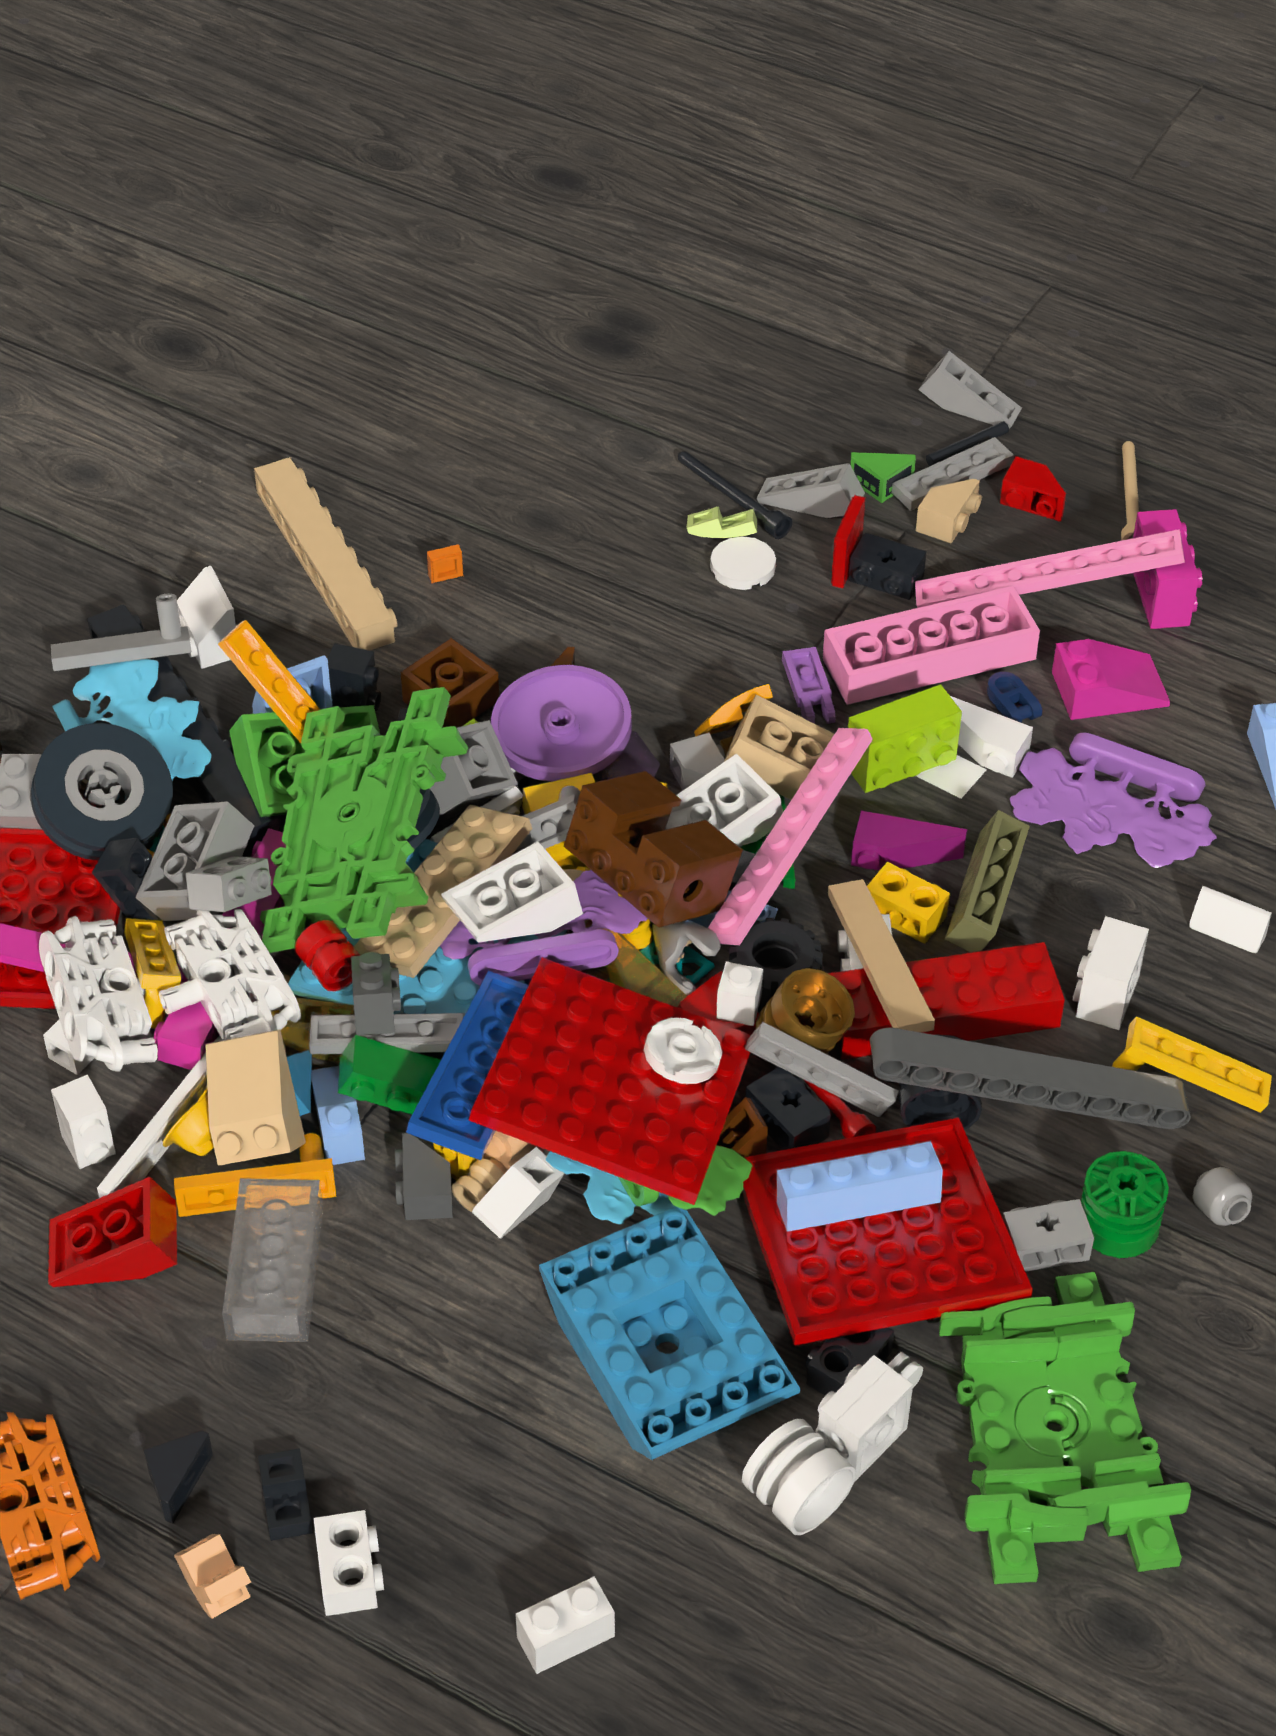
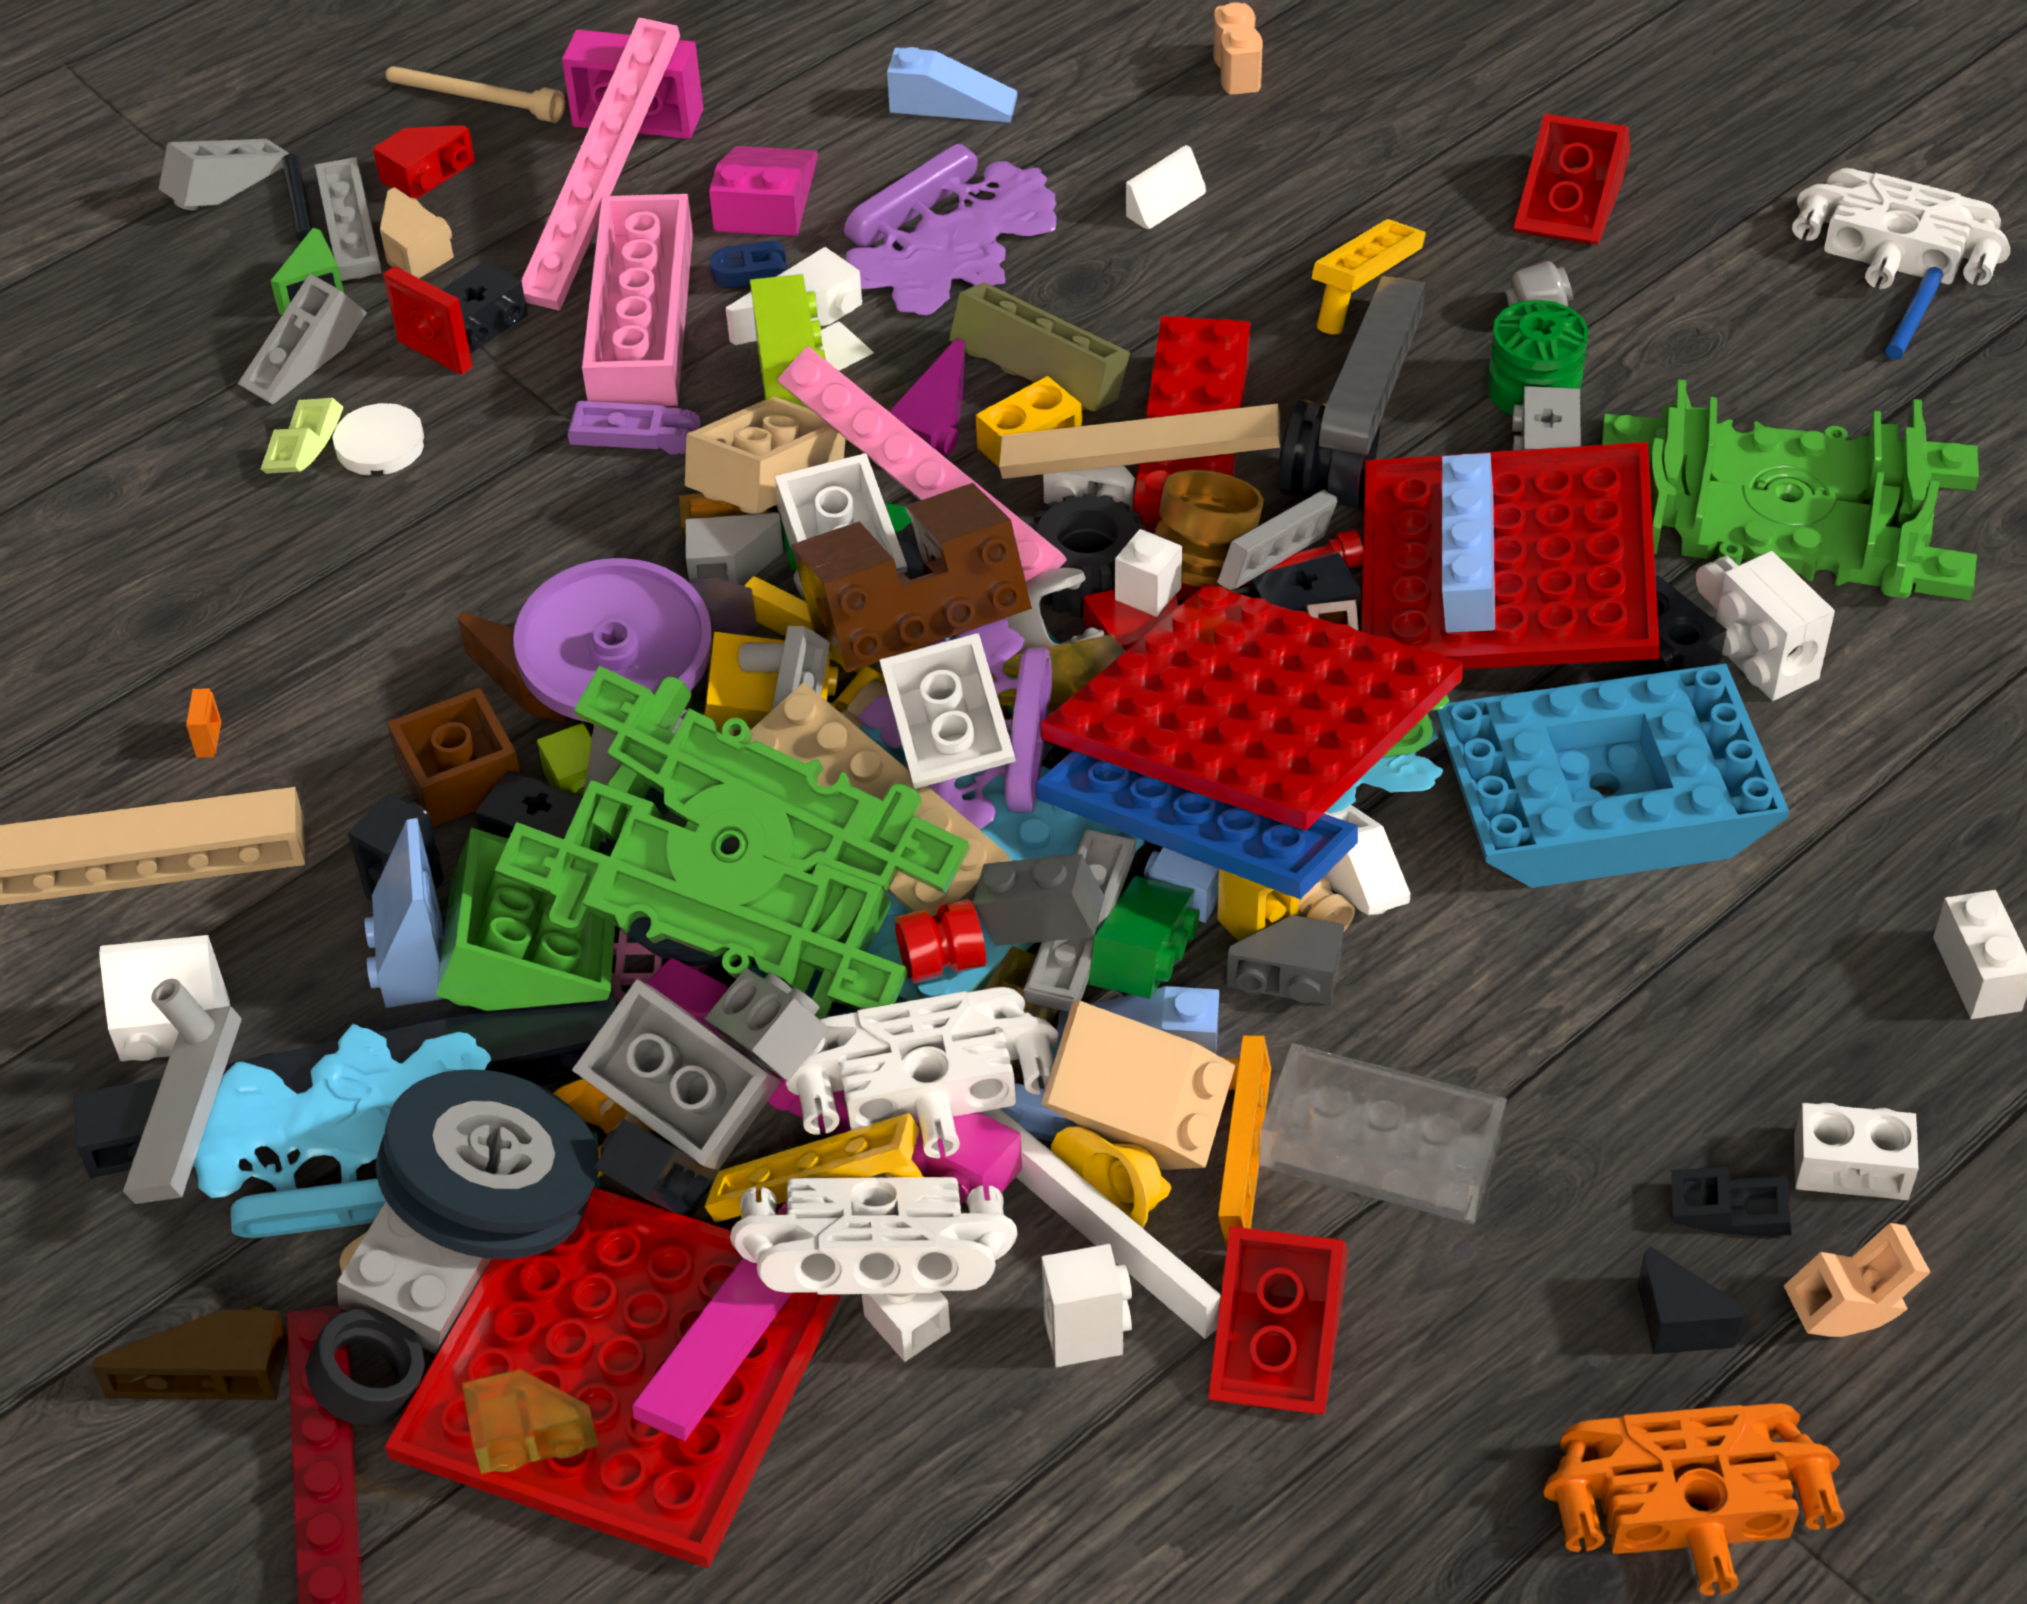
camera: 70 degrees left, 0 degrees up
light orange tile [218,620,321,743] -> none
white tile [644,1018,722,1084] -> none
black piece [678,451,792,539] -> none
light orange slope [694,684,773,736] -> none
white wheel [742,1419,856,1535] -> none
white brick [1073,916,1149,1030] -> none

